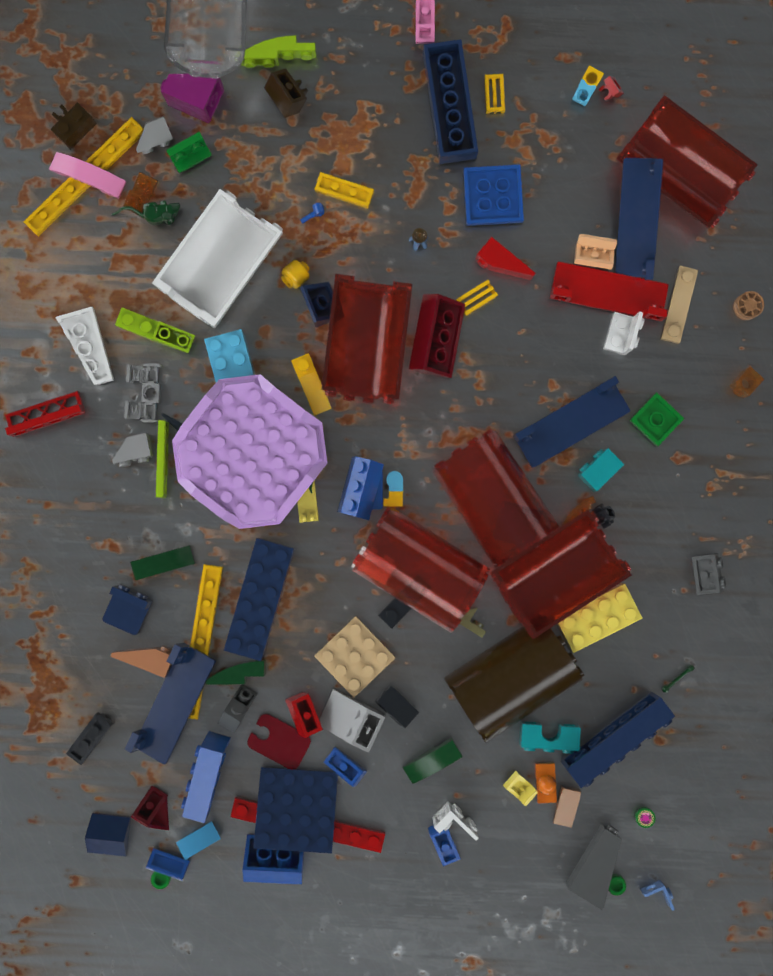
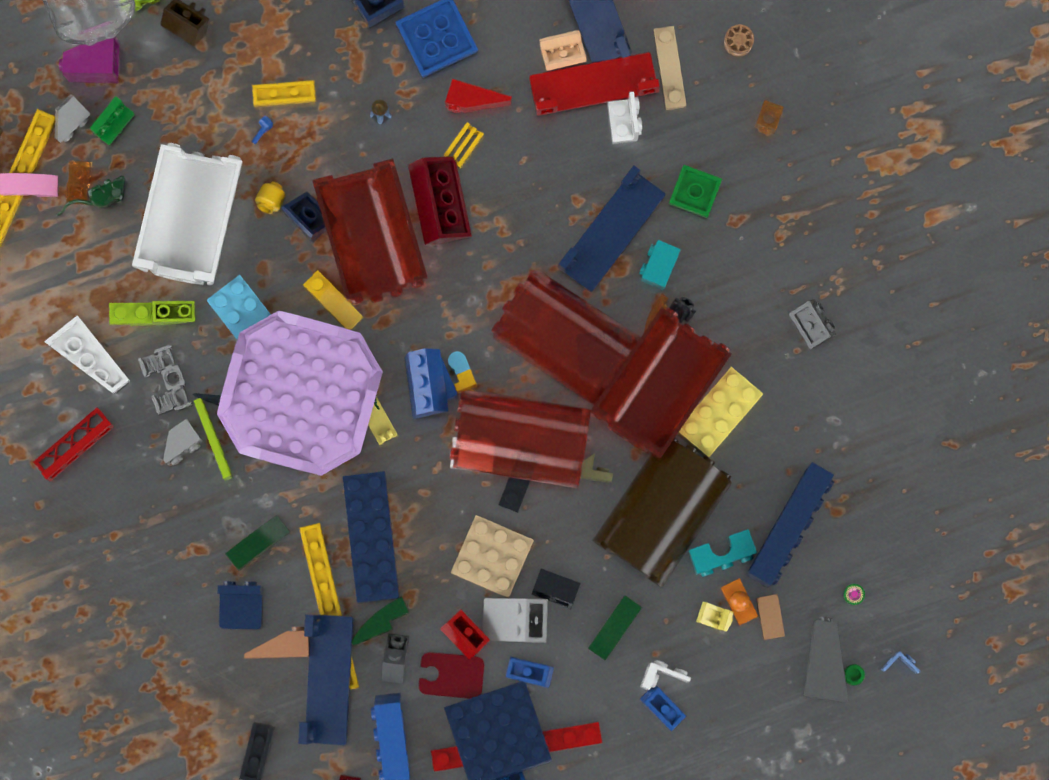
camera: 20 degrees left, 5 degrees down
dark green hinge [662,665,695,693] -> none

